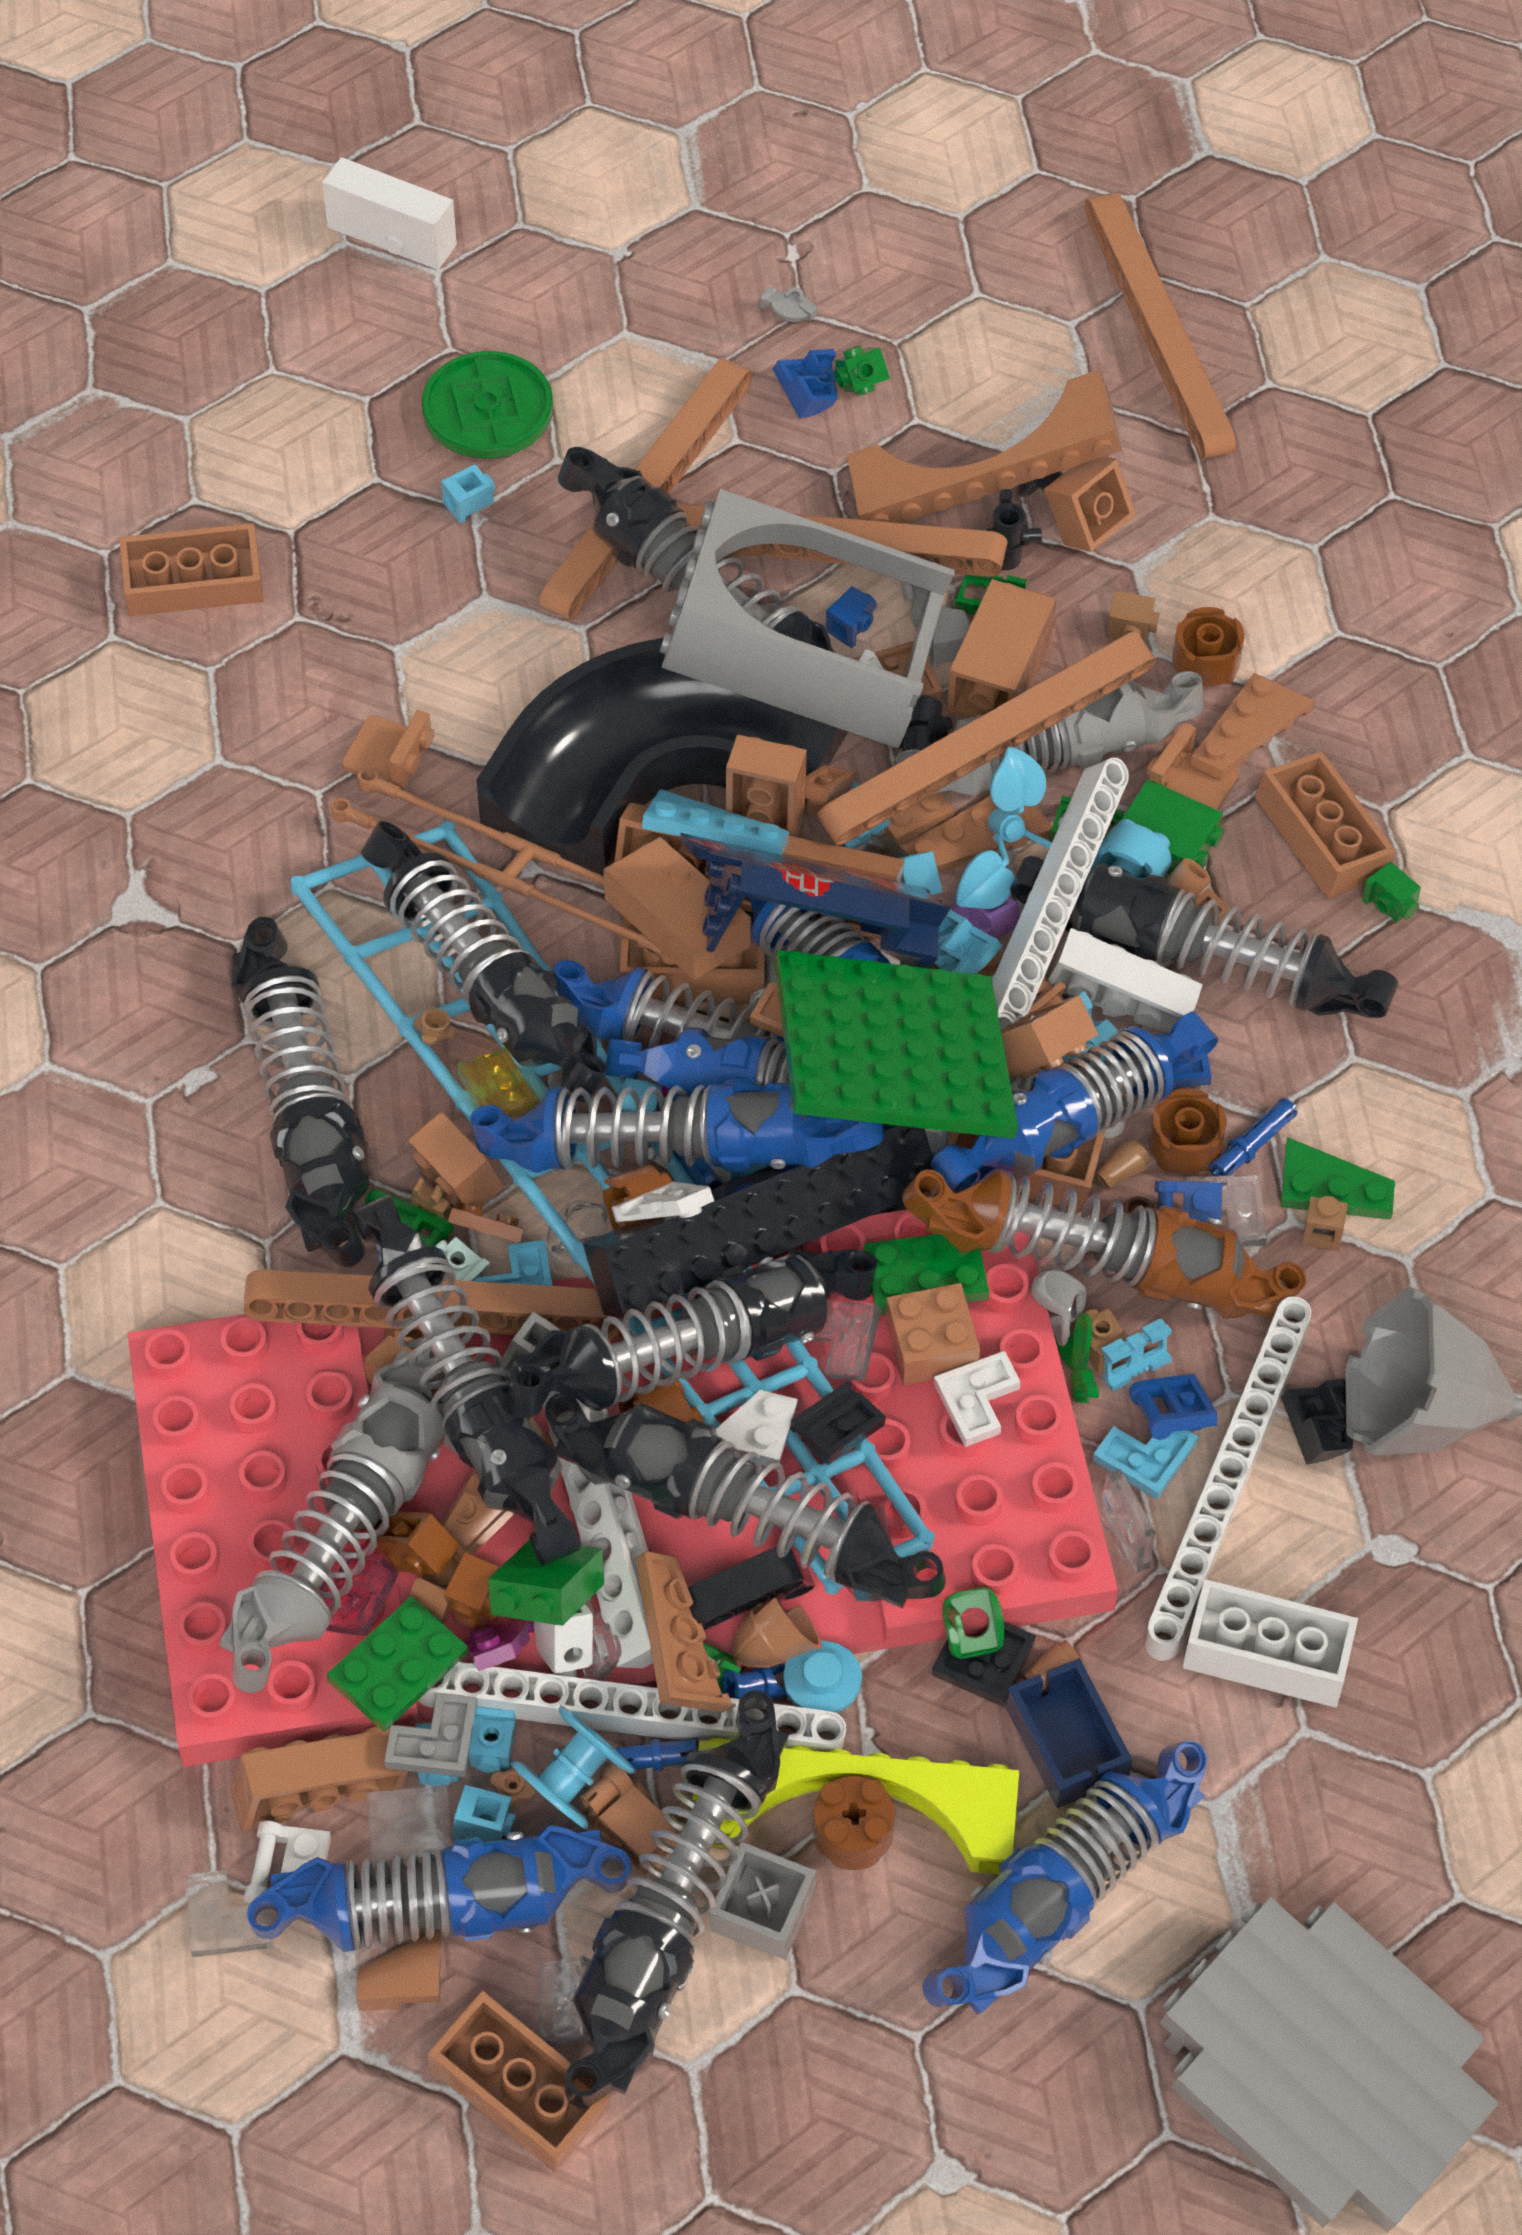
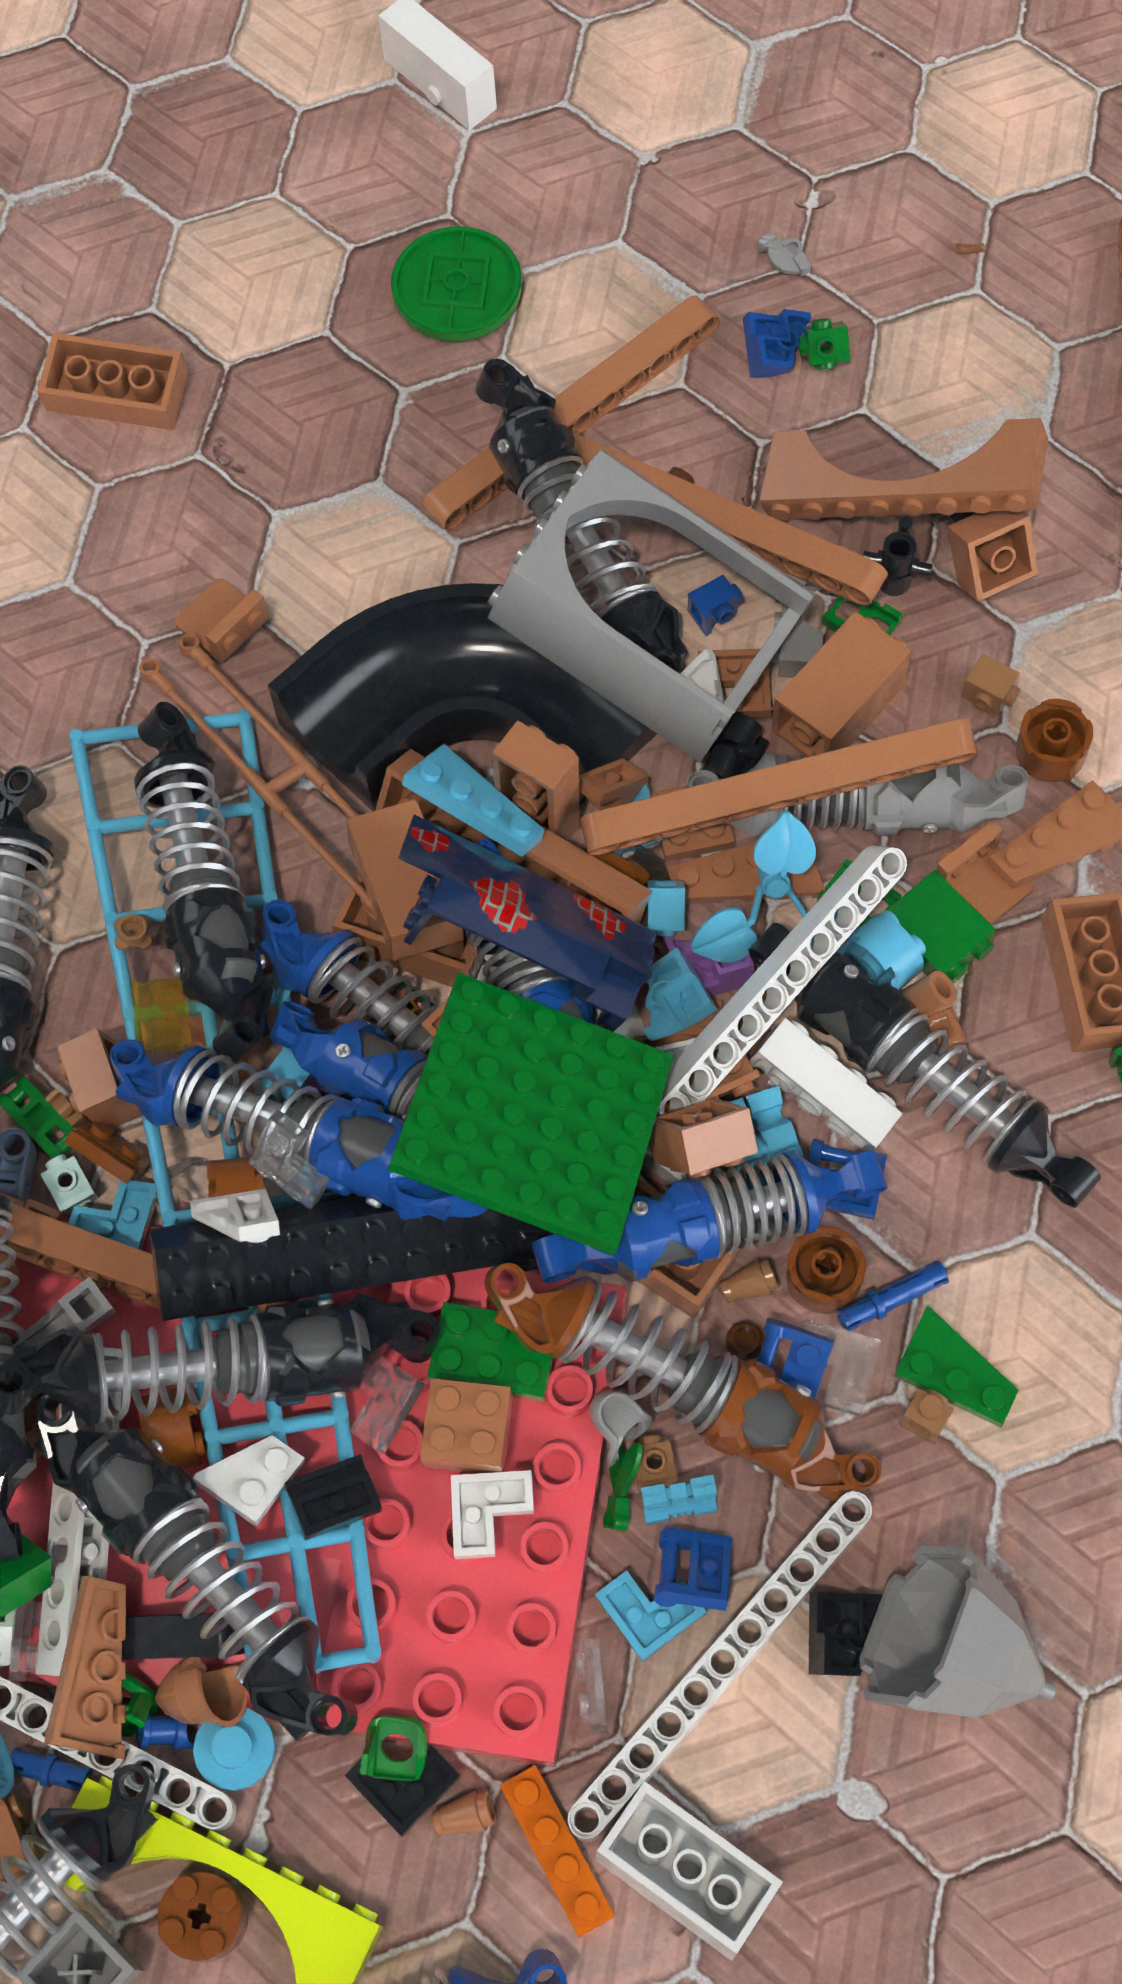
camera: 25 degrees right, 10 degrees up
medium azure brick [441,464,495,524] -> none
dark blue piece [1005,1658,1132,1808] -> none
none -> clear plate [248,1109,330,1210]
none -> orange plate [499,1765,615,1938]
none -> nougat leg [954,243,987,254]

